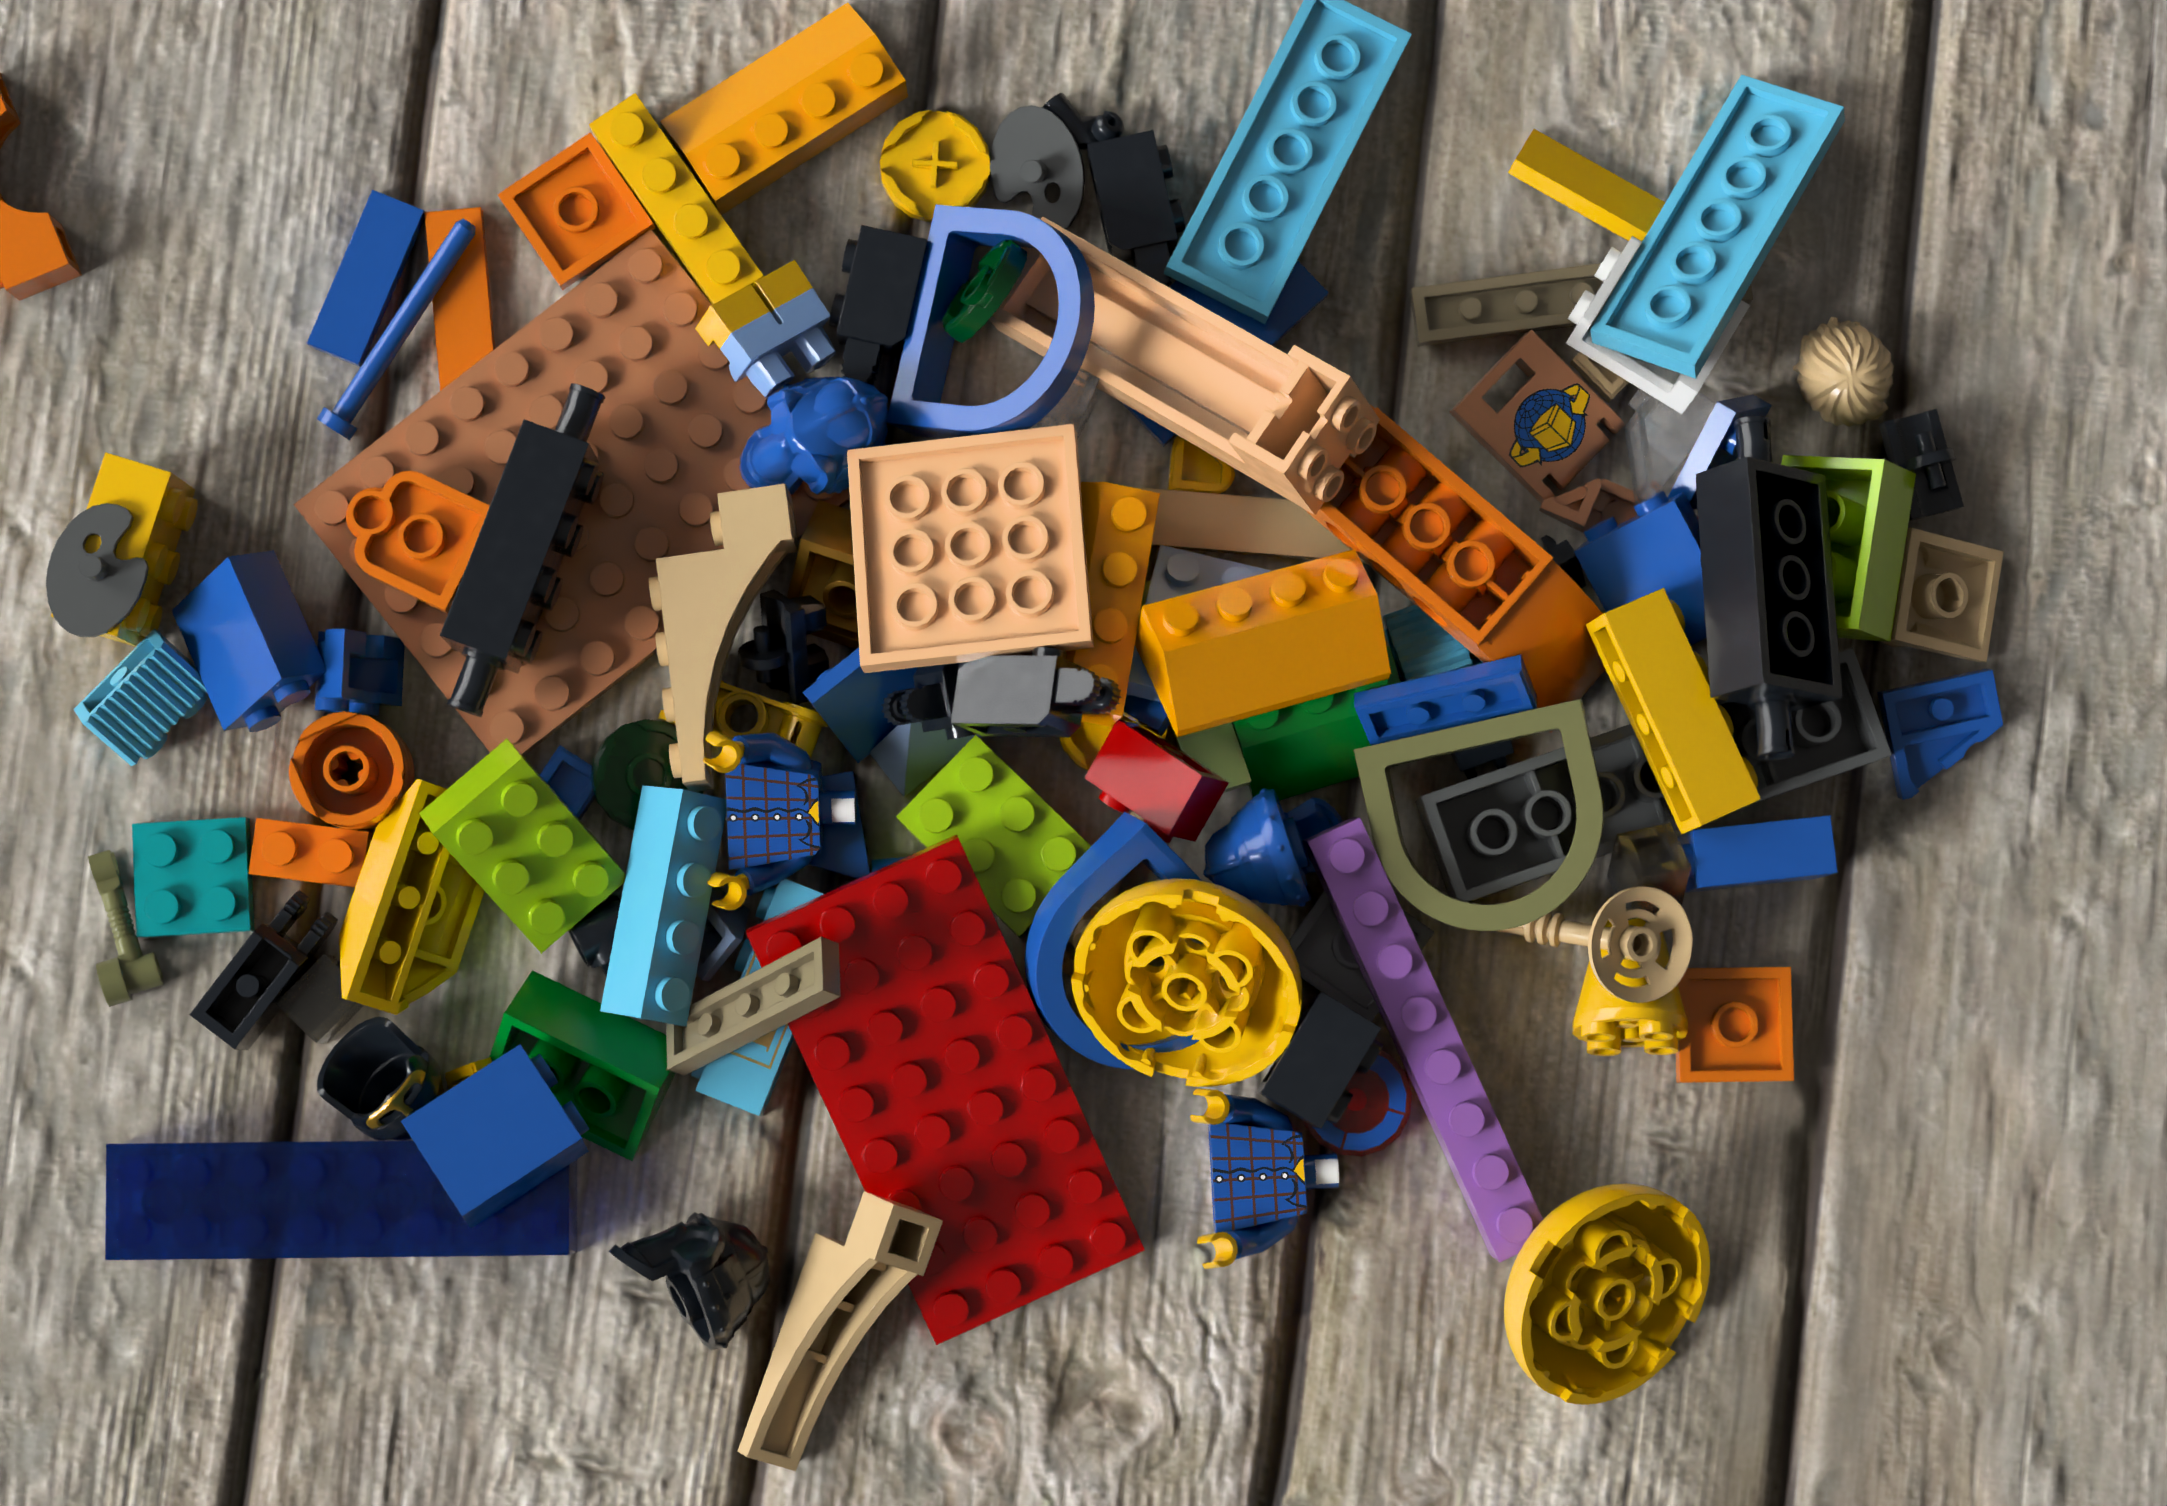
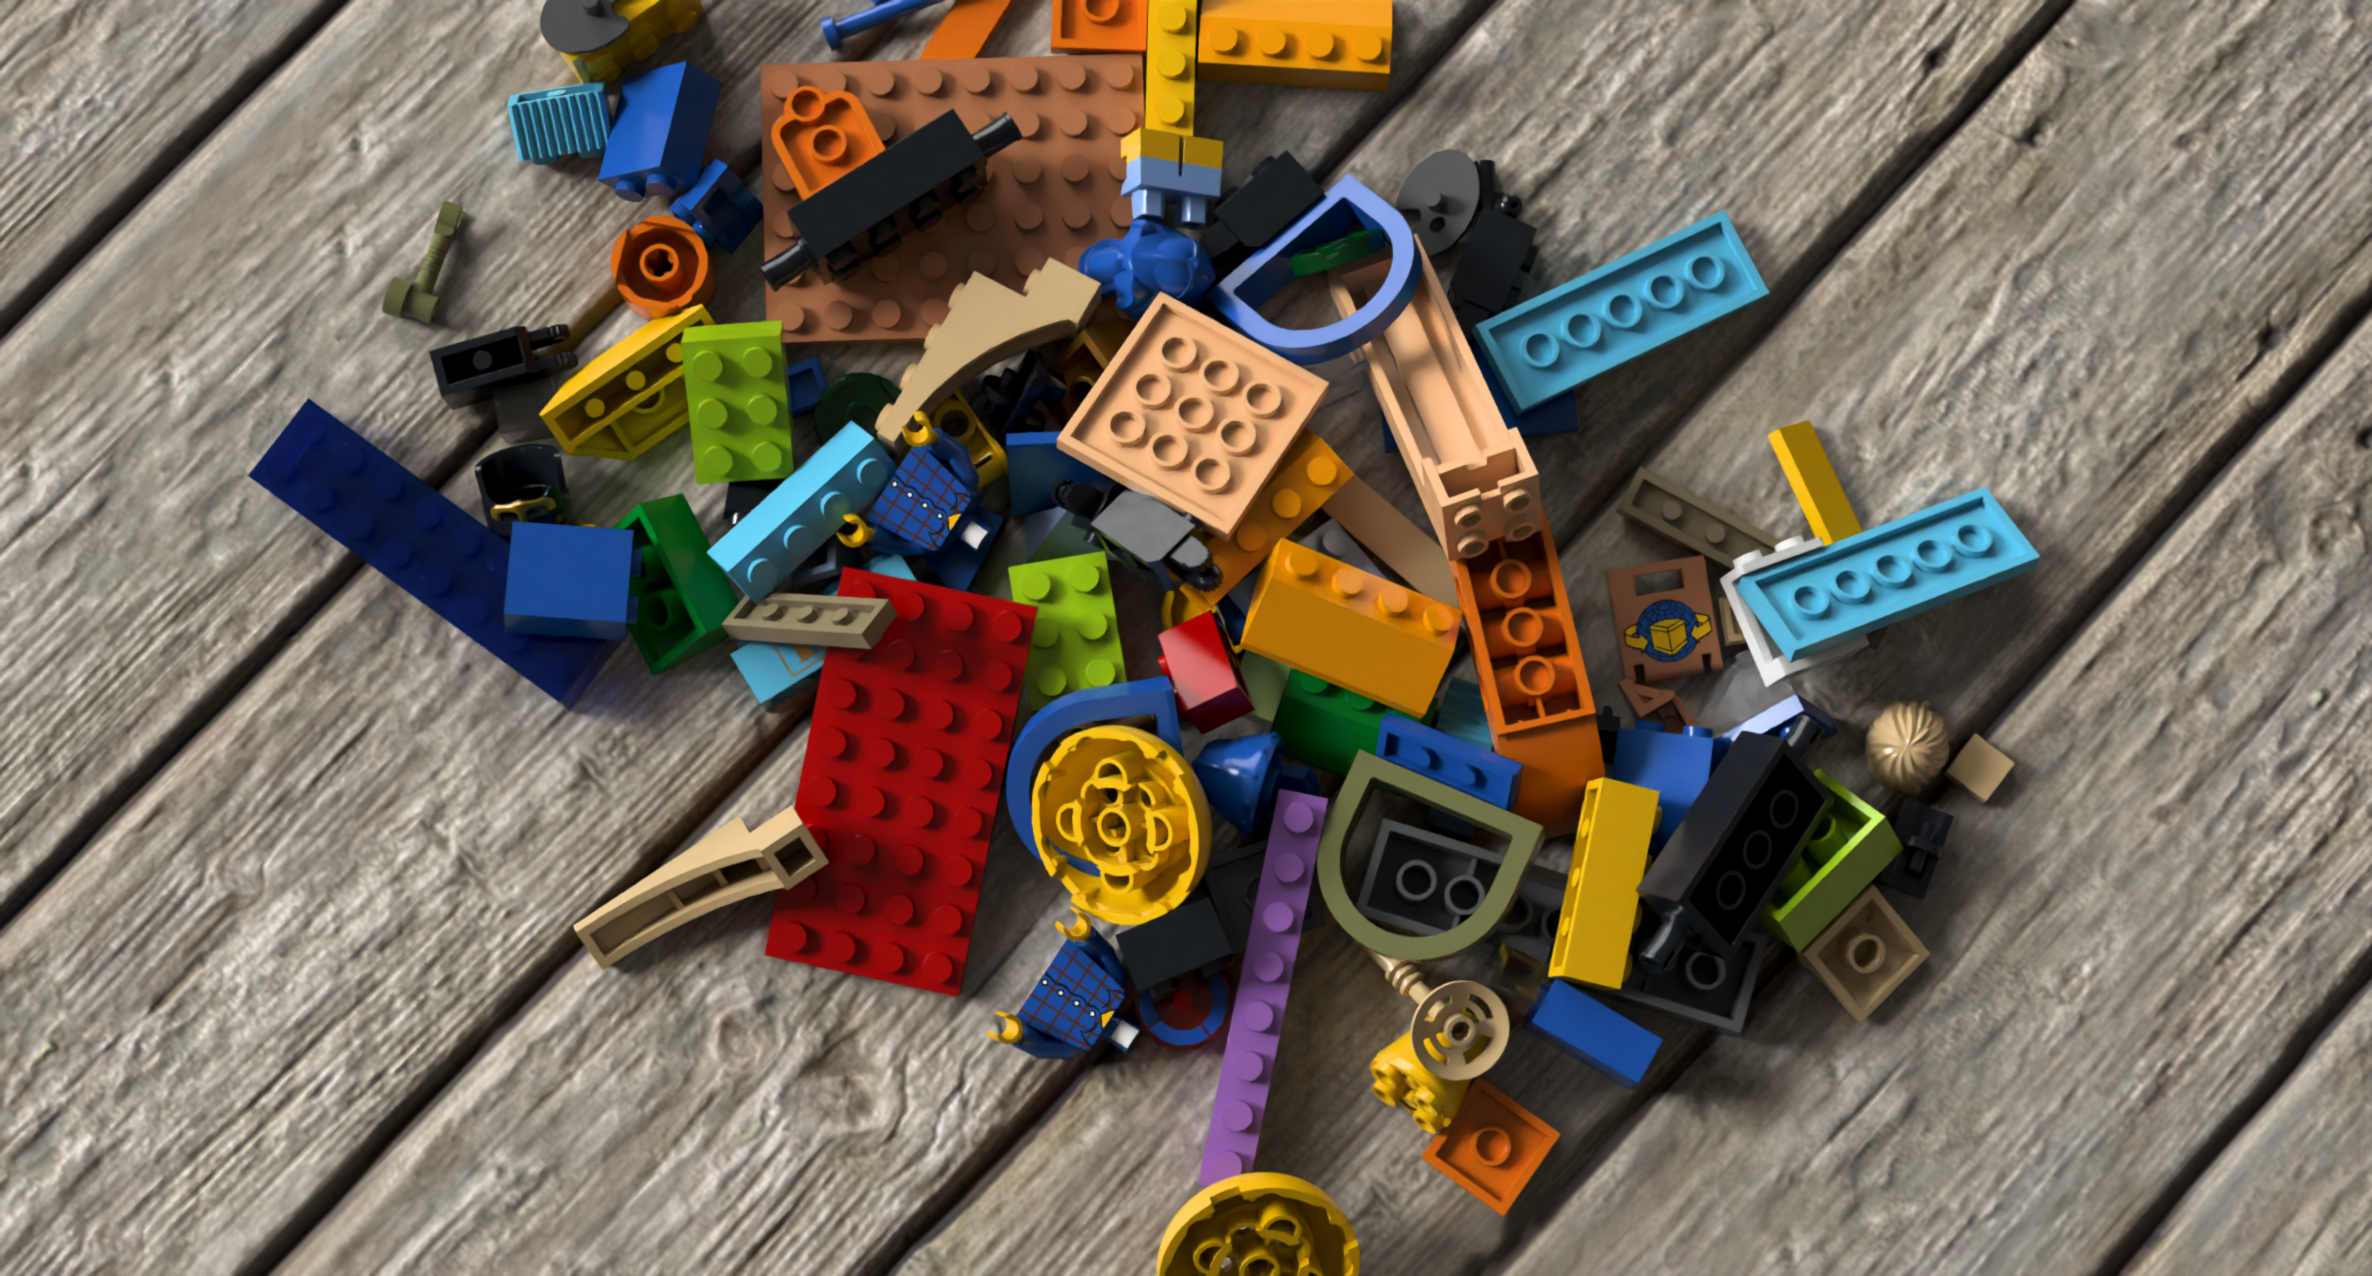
camera: 40 degrees right, 5 degrees down
teal plate [132,817,255,938] -> none
orange plate [248,818,373,888] -> none
black head [609,1212,771,1350] -> none
yellow tile [880,110,991,223] -> none
yellow tile [1167,435,1235,494] -> none
blue wing [1877,668,2003,800] -> none
none -> tan tile [1943,733,2015,804]

